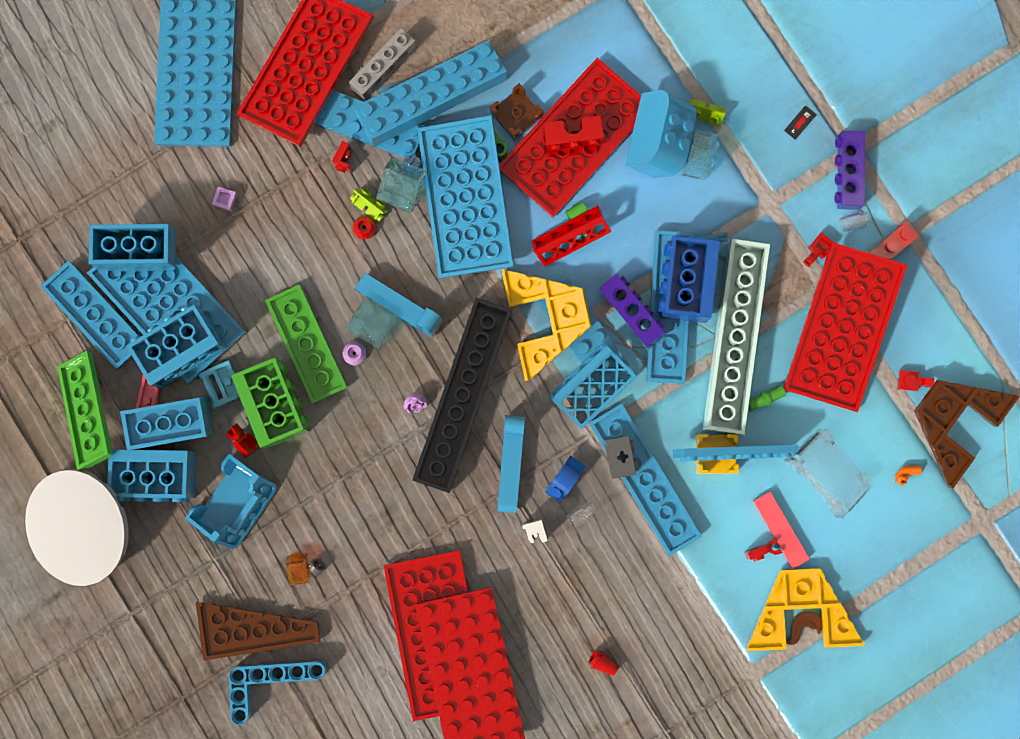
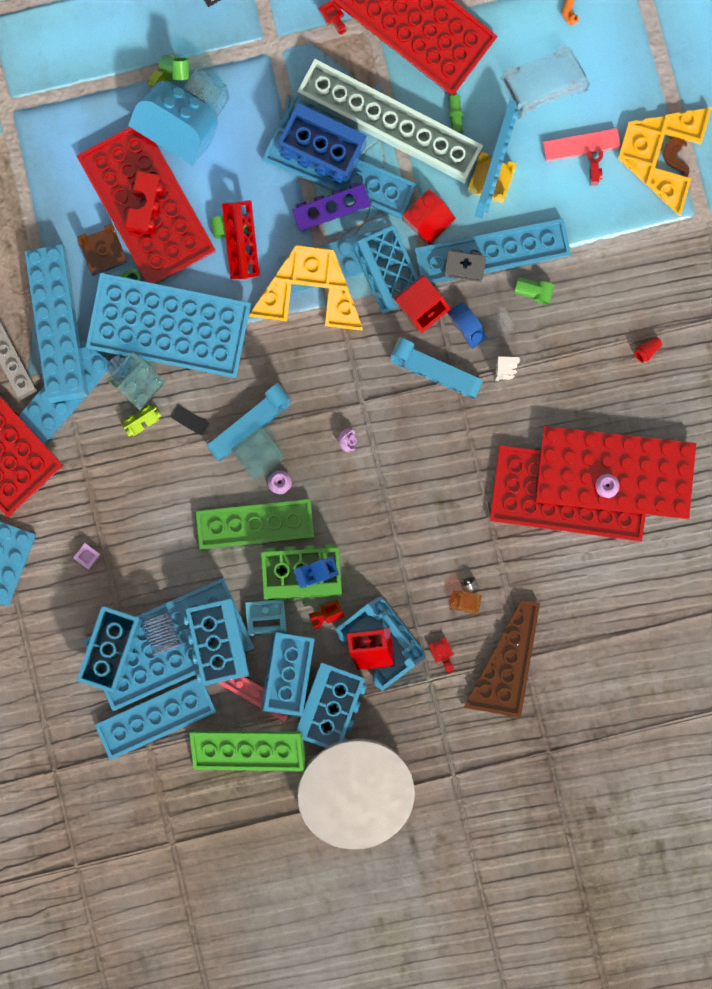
camera: 75 degrees left, 0 degrees up
dark azure beam [229,659,328,725] -> none
red bracket [332,141,352,173] -> none
red plate [353,216,377,239] -> none
black brick [412,297,512,493] -> none
none -> sand blue piece [141,613,181,655]
none -> bright green piece [159,55,189,80]
none -> black sticker [171,405,209,435]
none -> blue brick [294,557,339,588]
none -> red slope [347,627,395,670]
none -> red slope [394,275,451,333]
none -> red slope [402,189,456,245]
none -> red plate [428,638,454,673]
none -> bright green piece [514,277,554,304]
none -> lavender plate [595,474,620,498]

